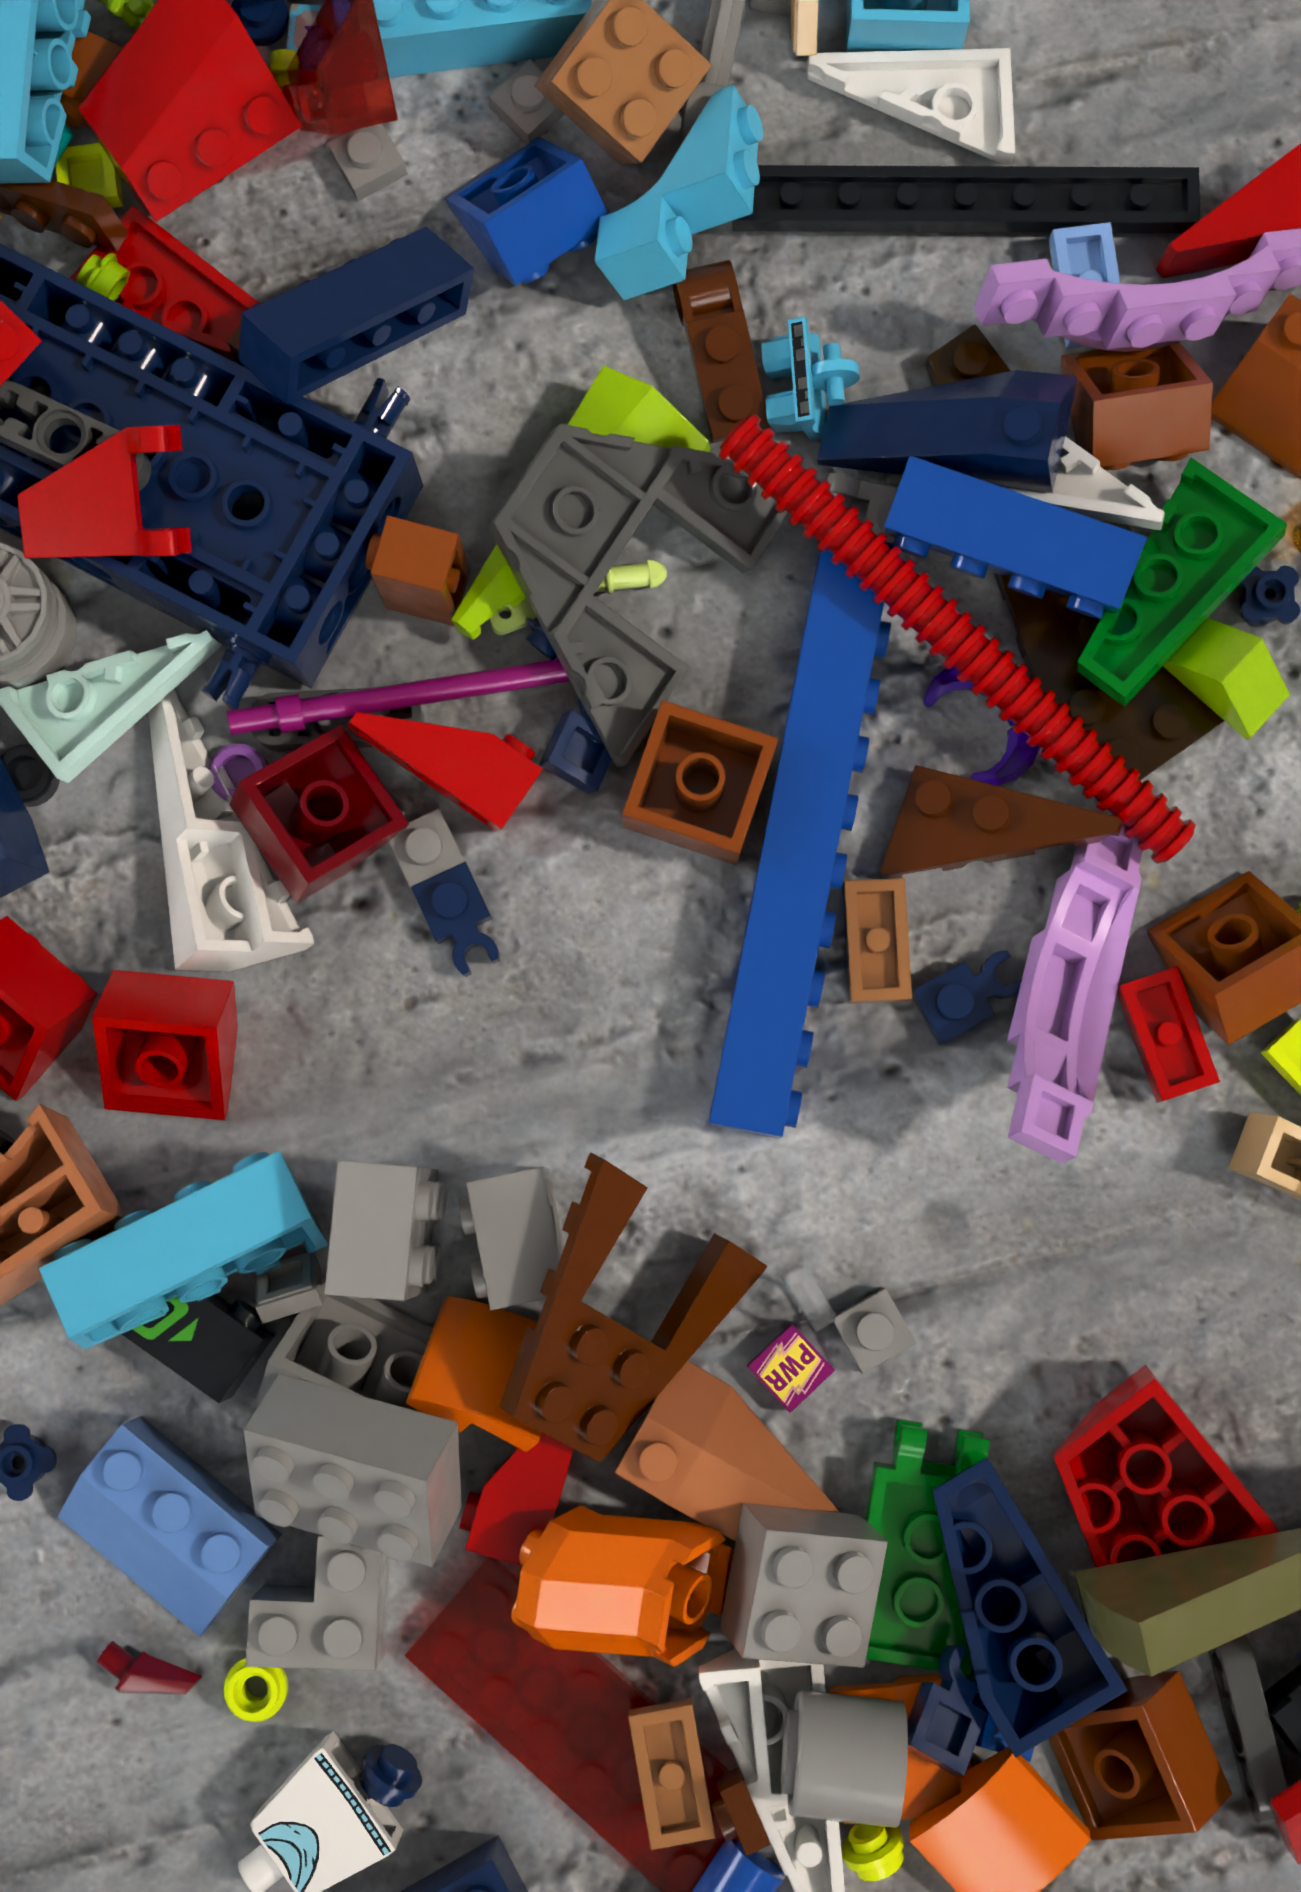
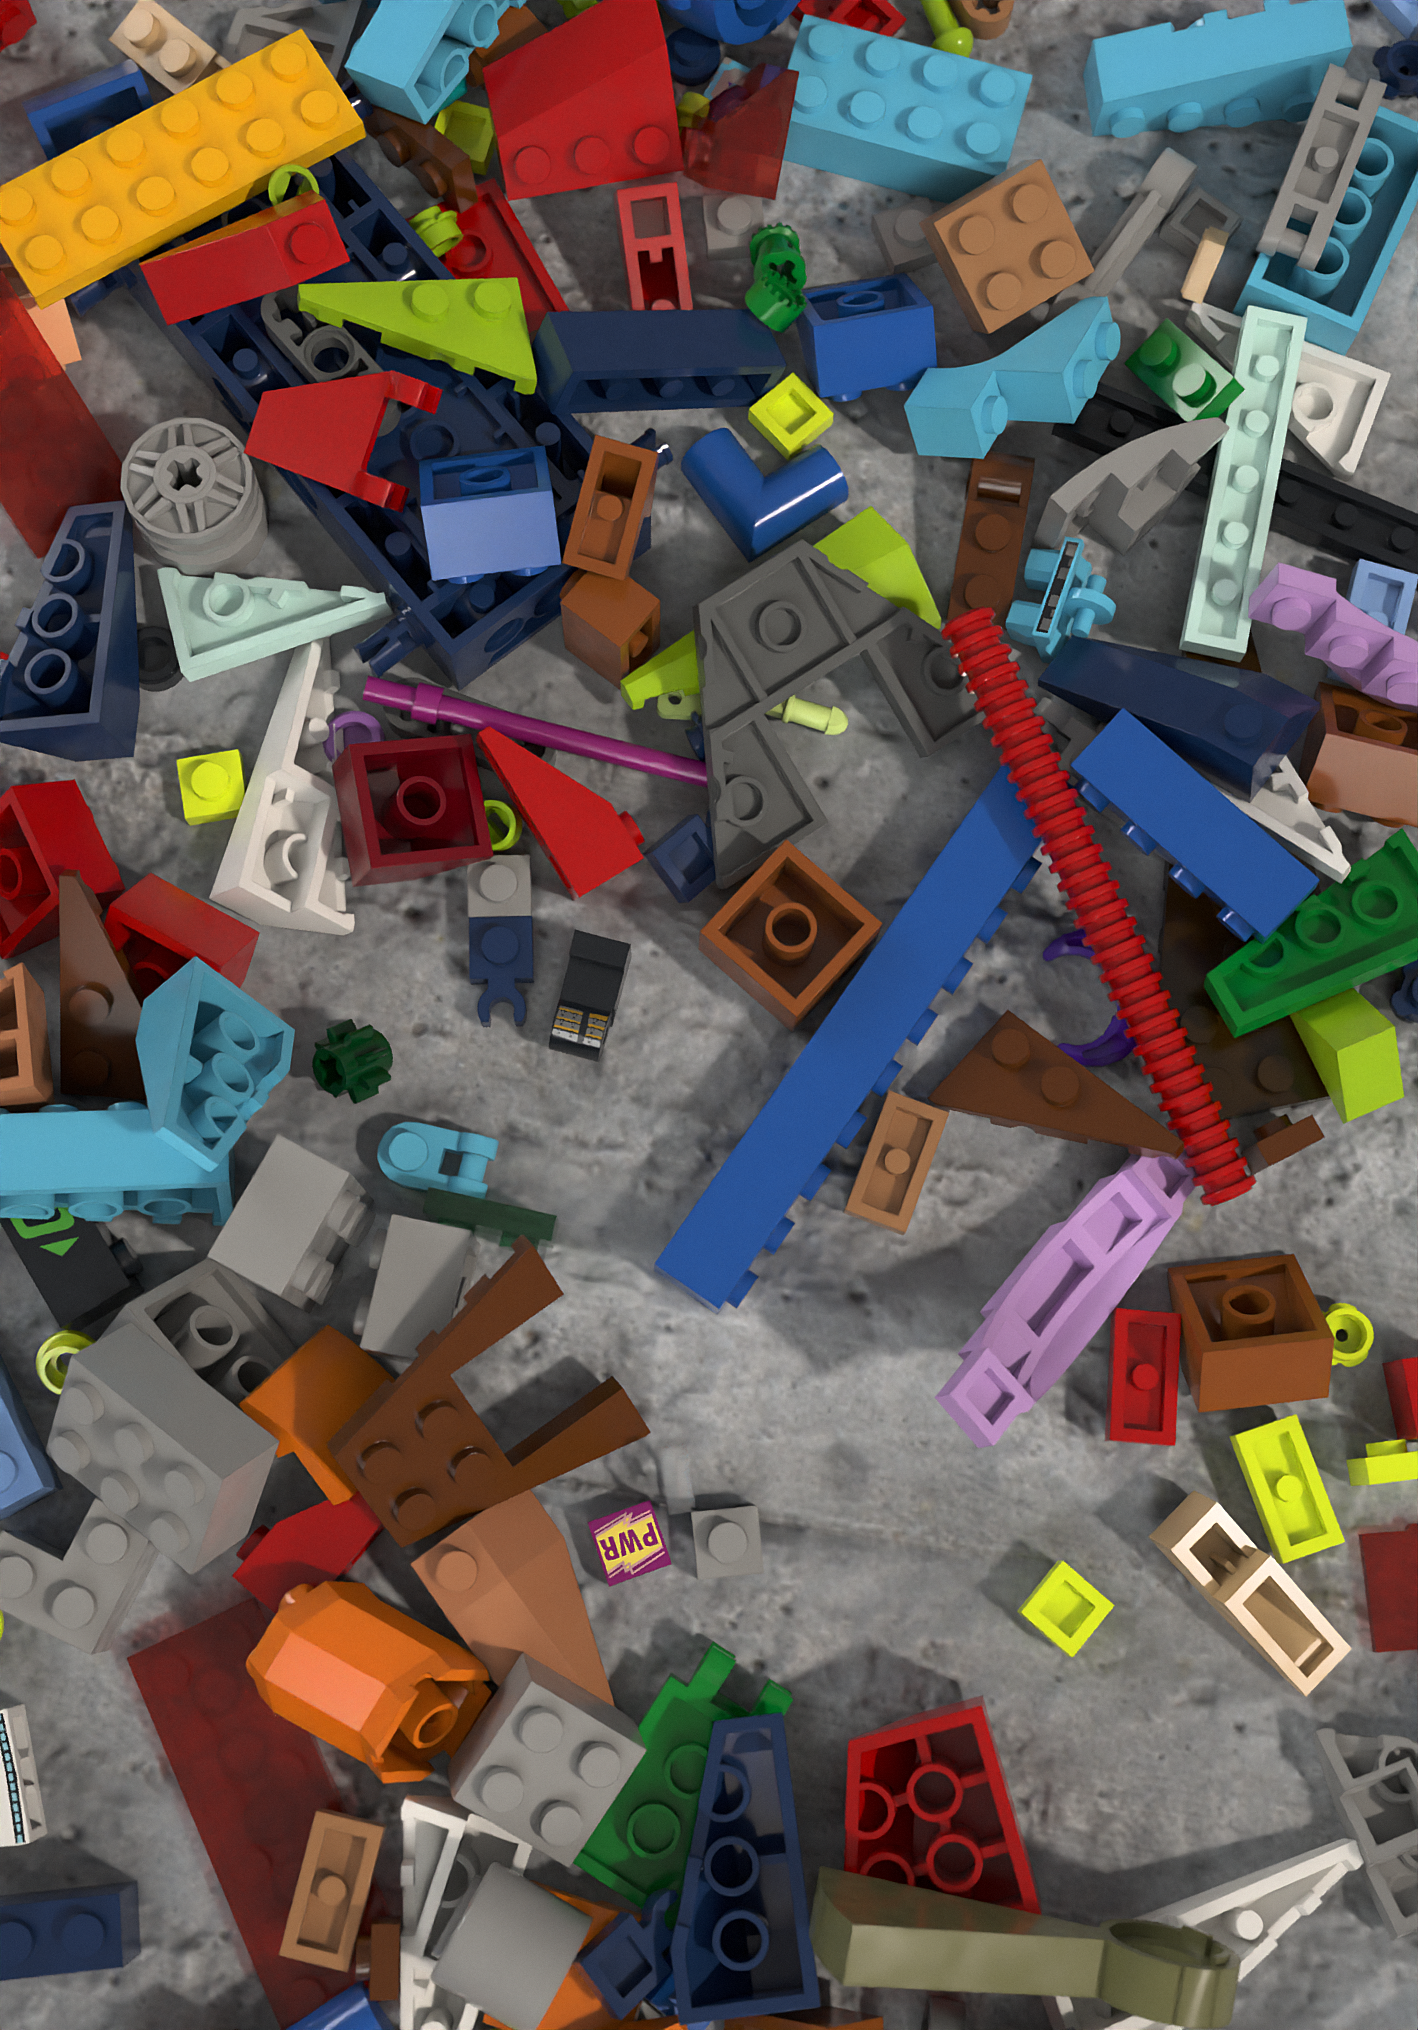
camera: 15 degrees right, 5 degrees down
light grey tile [255,1252,323,1324] -> none
dark blue plate [359,1744,422,1807] -> none
dark blue plate [912,951,1022,1045] -> none
none -> neon yellow plate [36,1330,96,1395]
none -> reddish brown wing [59,869,147,1100]
none -> medium azure wedge [135,956,295,1173]
none -> neon yellow plate [176,749,247,826]
none -> lime wing [297,278,537,394]
none -> dark green gear [312,1019,393,1104]
none -> medium azure plate [377,1122,499,1205]
none -> slope [419,445,561,584]
none -> clear green plate [422,1187,559,1252]
none -> lime hinge [484,800,523,851]
none -> black leg [549,930,632,1062]
none -> dark orange slope [562,434,660,581]
none -> red slope [612,182,693,311]
none -> blue brick [681,427,849,563]
none -> green connector [744,222,807,333]
none -> neon yellow plate [748,372,834,461]
none -> neon yellow plate [1017,1560,1115,1658]
none -> light grey slope [1030,417,1230,556]
none -> green plate [1124,318,1245,422]
none -> light aqua plate [1179,305,1308,662]
none -> reddish brown plate [1241,1114,1325,1174]

